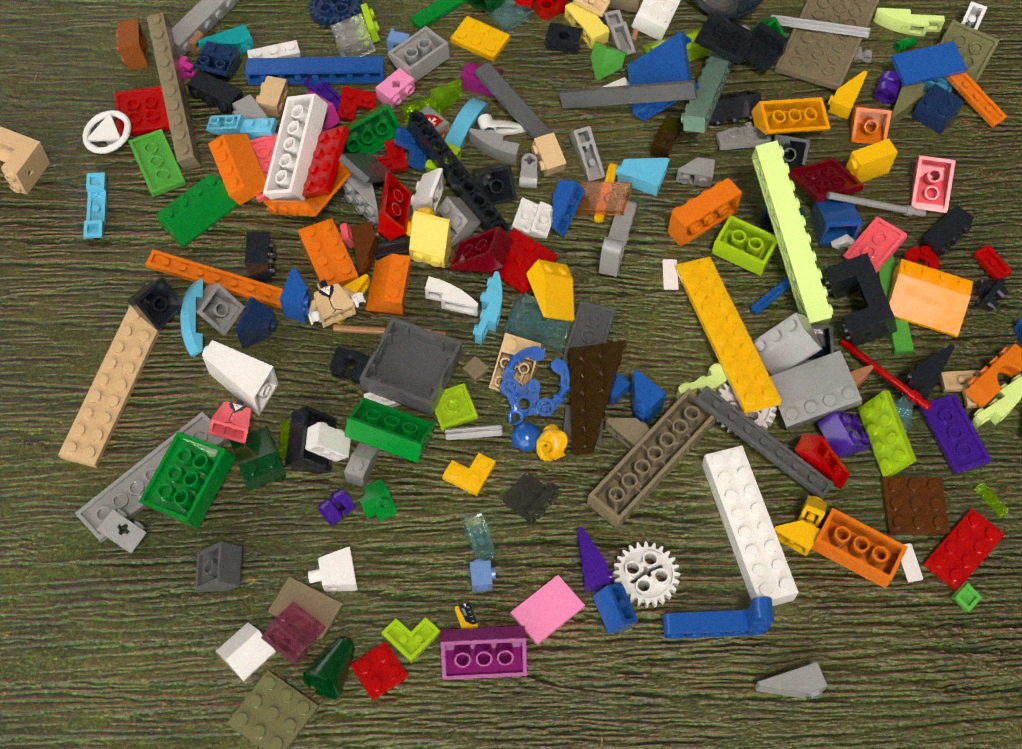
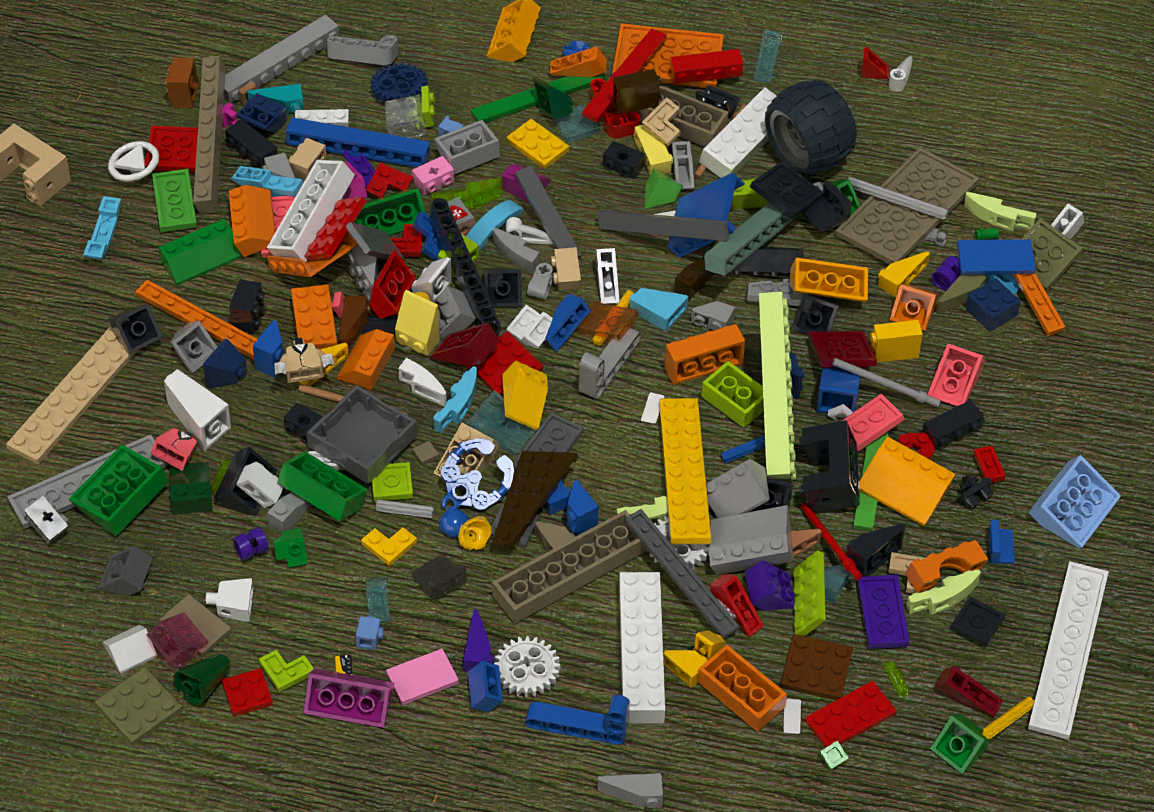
camera: 15 degrees right, 10 degrees down
medium azure slope [180,279,203,357] -> none

